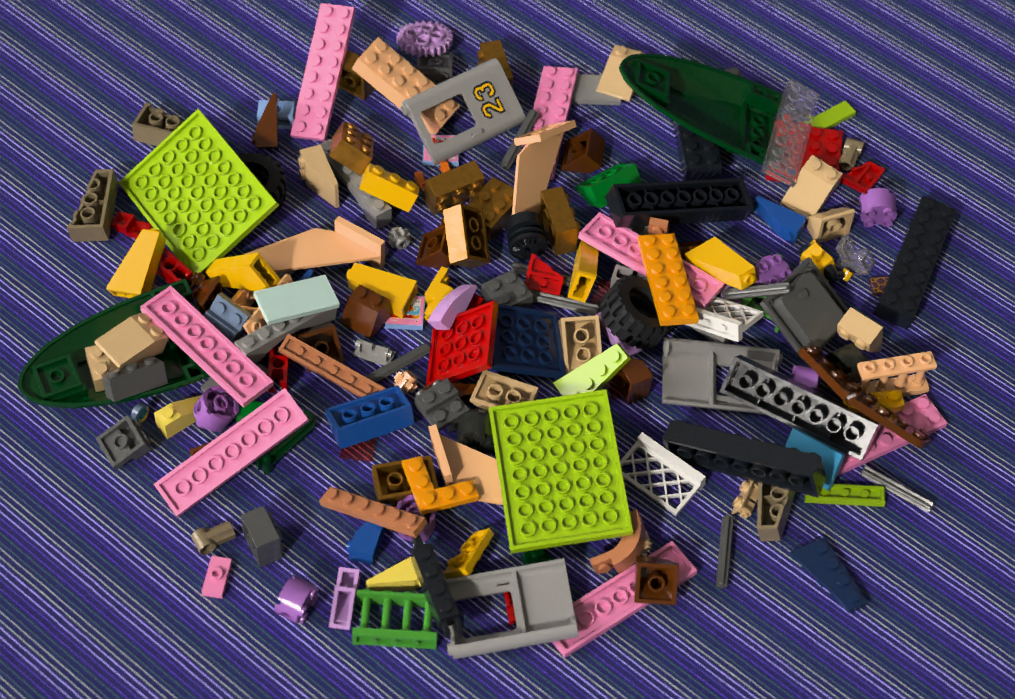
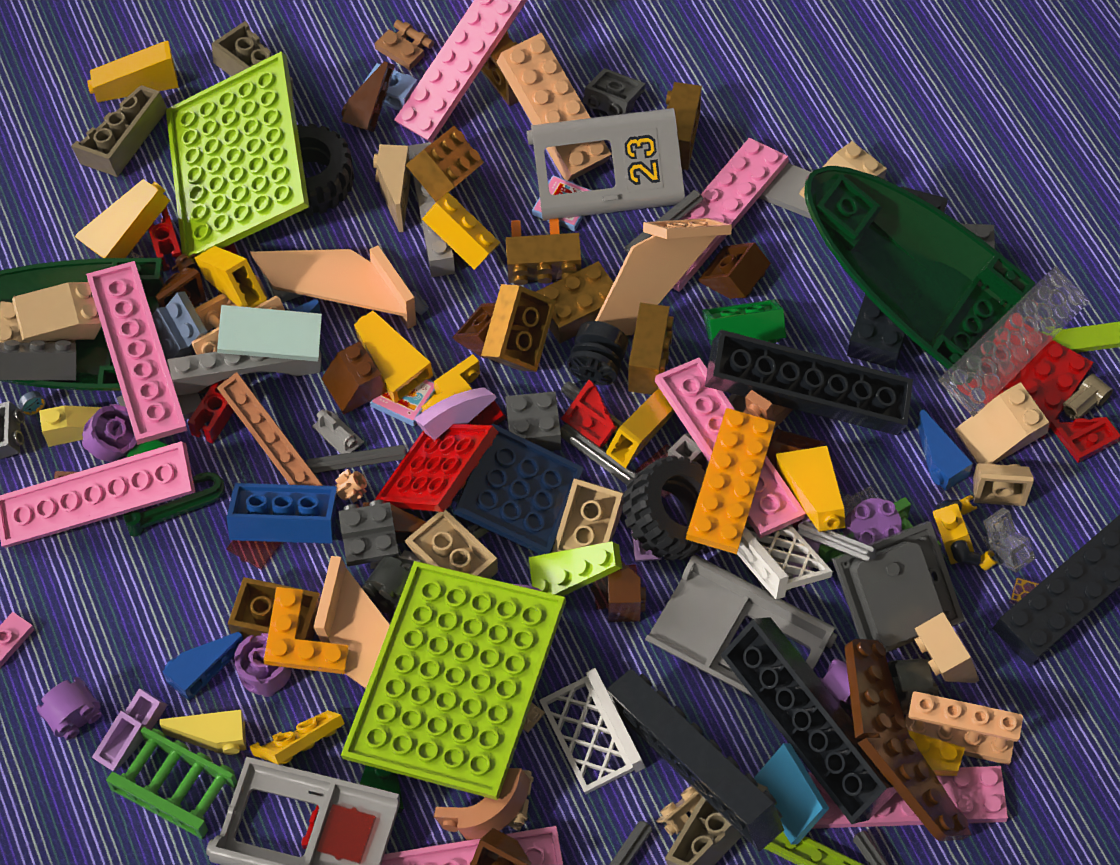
camera: 30 degrees right, 5 degrees up
red slope [110,211,153,239] -> none
dark tan piece [191,521,236,555] -> none
dark grey brick [241,506,284,568] -> none
reddish brown slope [294,322,345,373] -> none
nougat plate [319,486,427,538] -> none
light grey gear [388,227,411,249] -> none
lavender gear [397,20,453,58] -> none
black hinge [410,534,463,639] -> none
medium lavender brick [859,188,897,227] -> none
none -> yellow slope [87,41,179,102]
none -> clear red piece [317,804,376,864]
none -> medium nougat plate [374,20,434,70]

